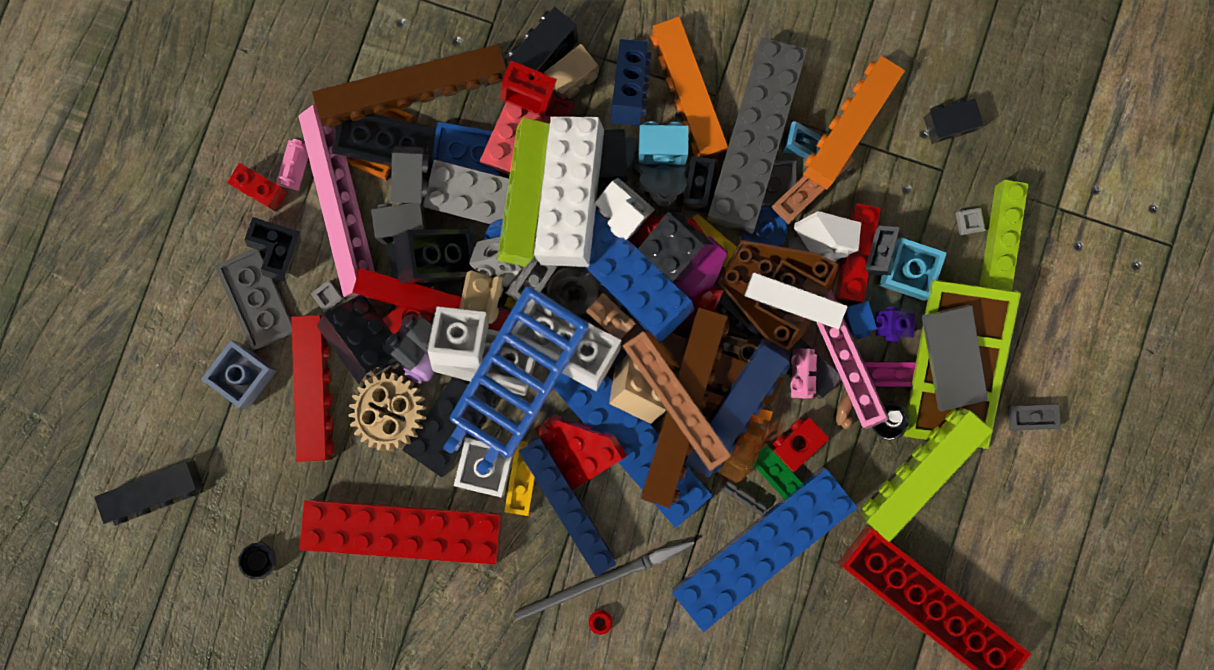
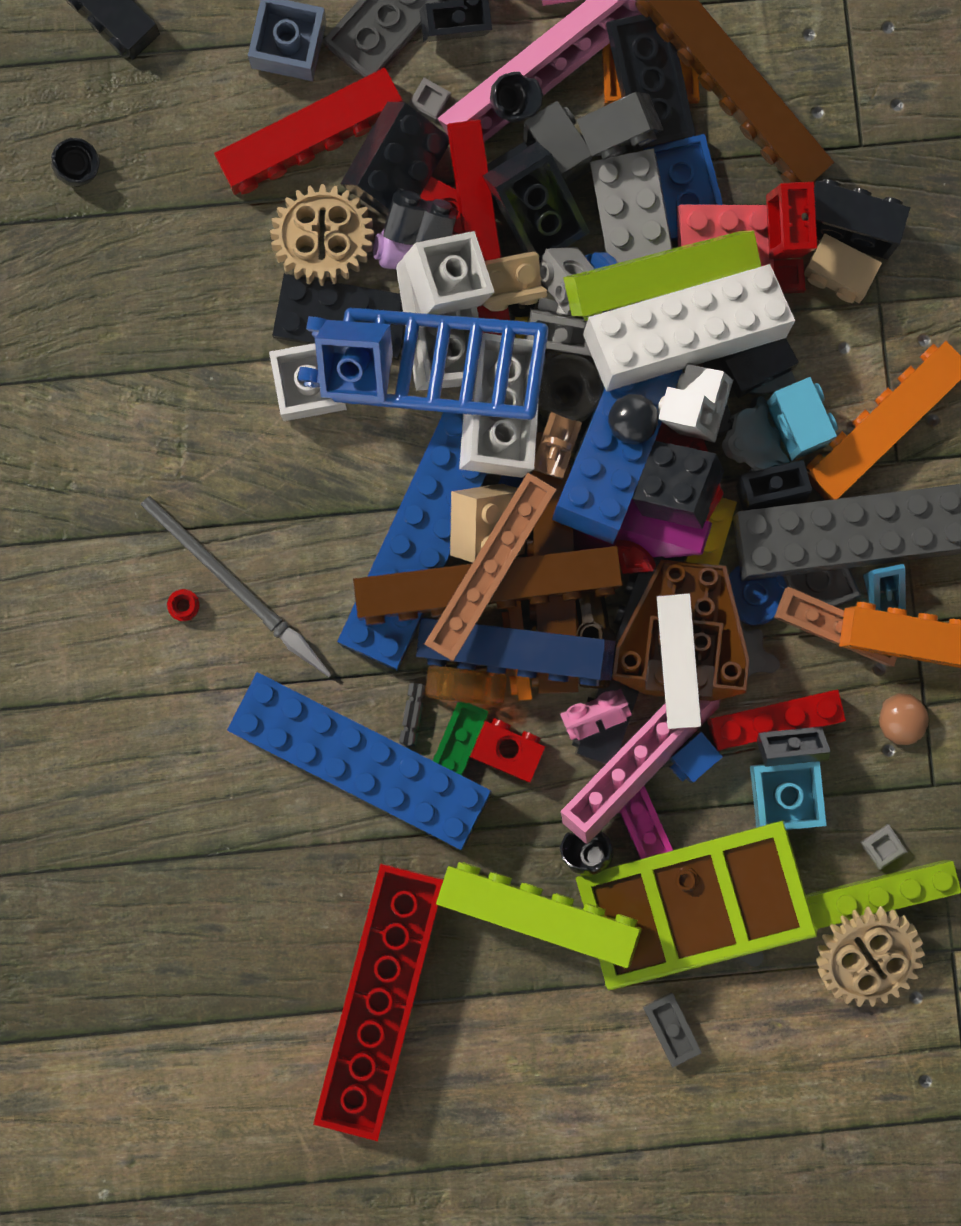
camera: 55 degrees right, 0 degrees up
red brick [299,499,502,565] -> none
yellow plate [504,441,535,516] -> none
dark blue brick [518,436,617,577] -> none
red plate [535,415,627,489] -> none
dark blue brick [611,39,652,125] -> none
white slope [794,211,861,262] -> none
medium nougat arm [835,392,853,429] -> none
dark purple brick [875,307,915,342] -> none
dark grey tile [922,304,988,412] -> none
none -> blue slope [315,320,393,402]
none -> black hair [490,72,543,122]
none -> black hair [608,394,659,445]
none -> tan gear [816,906,925,1007]
none -> nougat hair [879,693,929,745]

